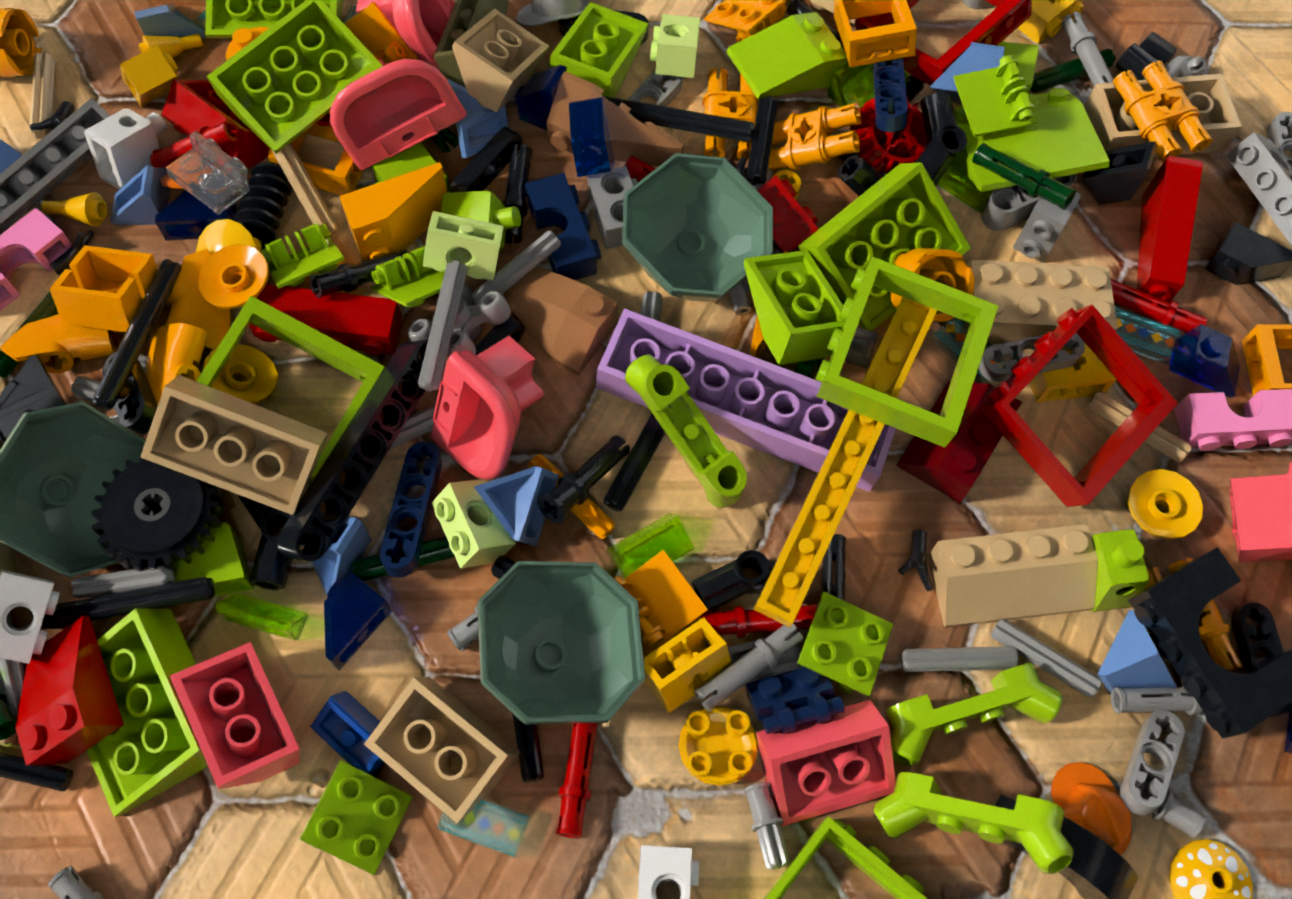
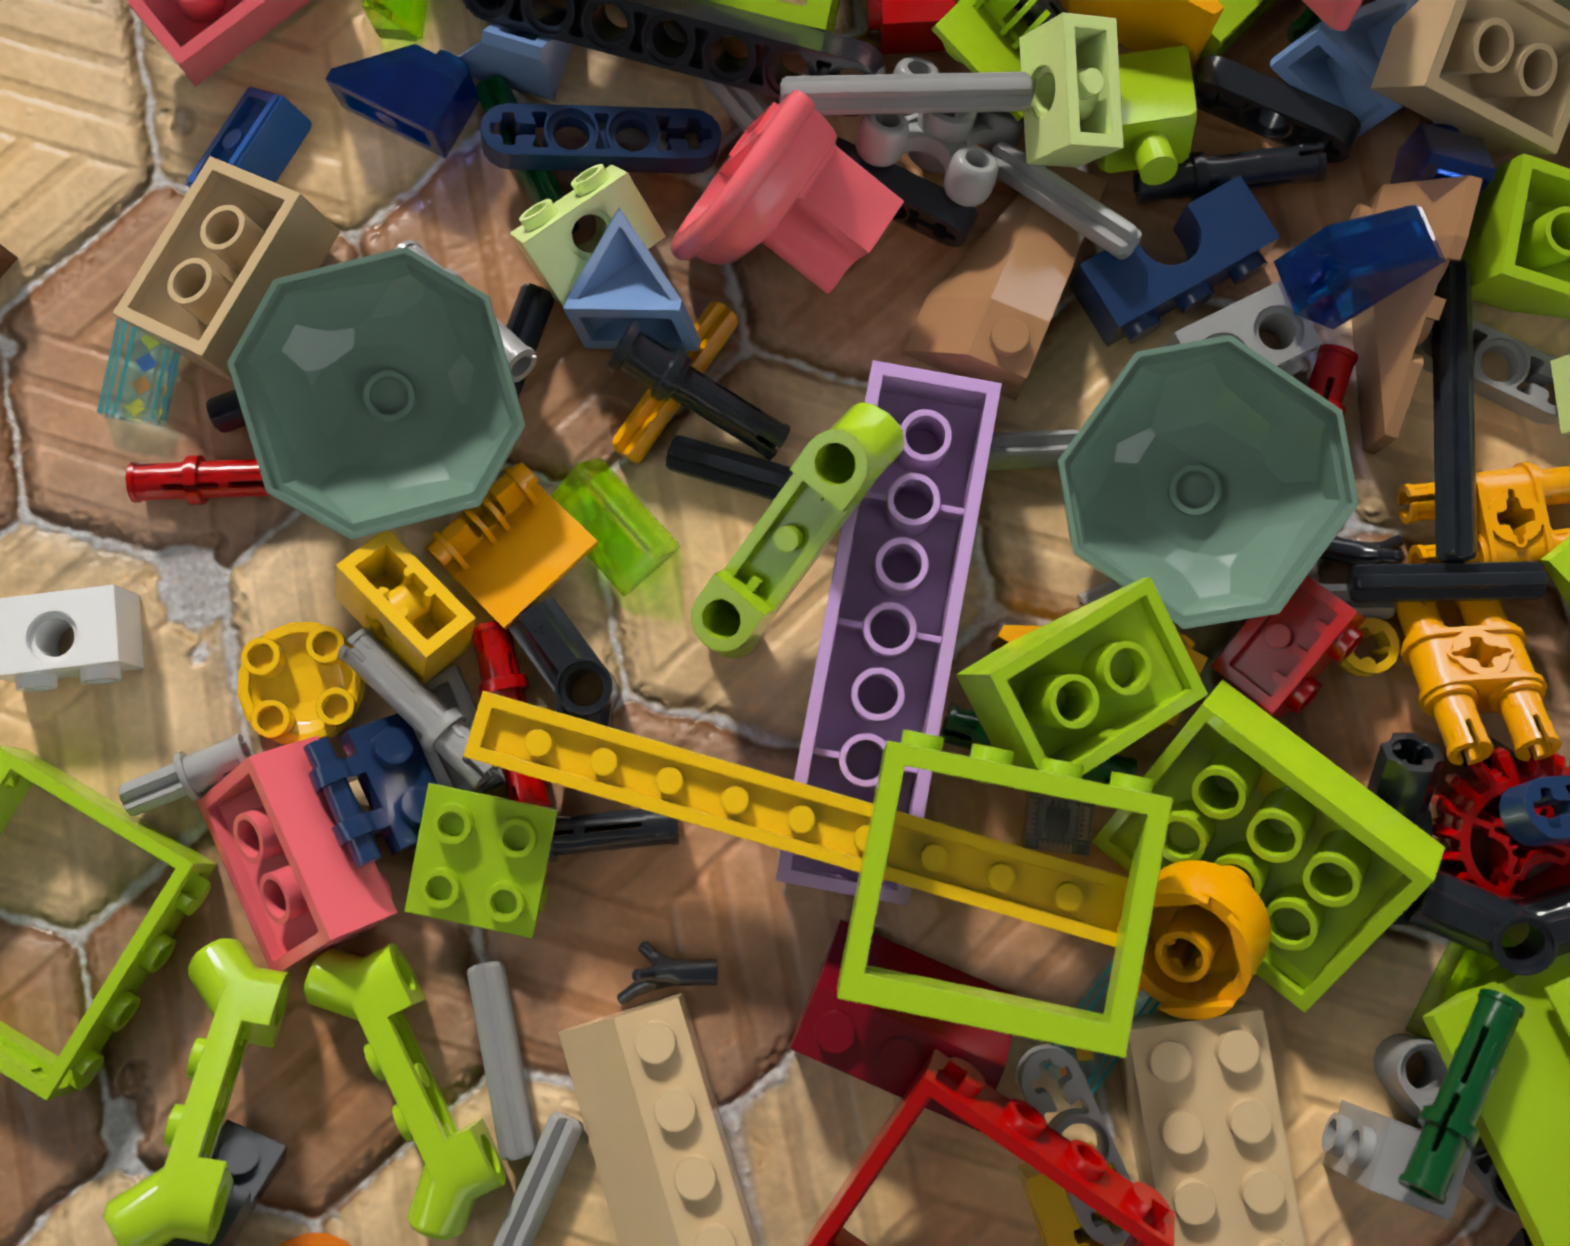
camera: 85 degrees right, 15 degrees up
lime hinge [299,760,413,875] -> none

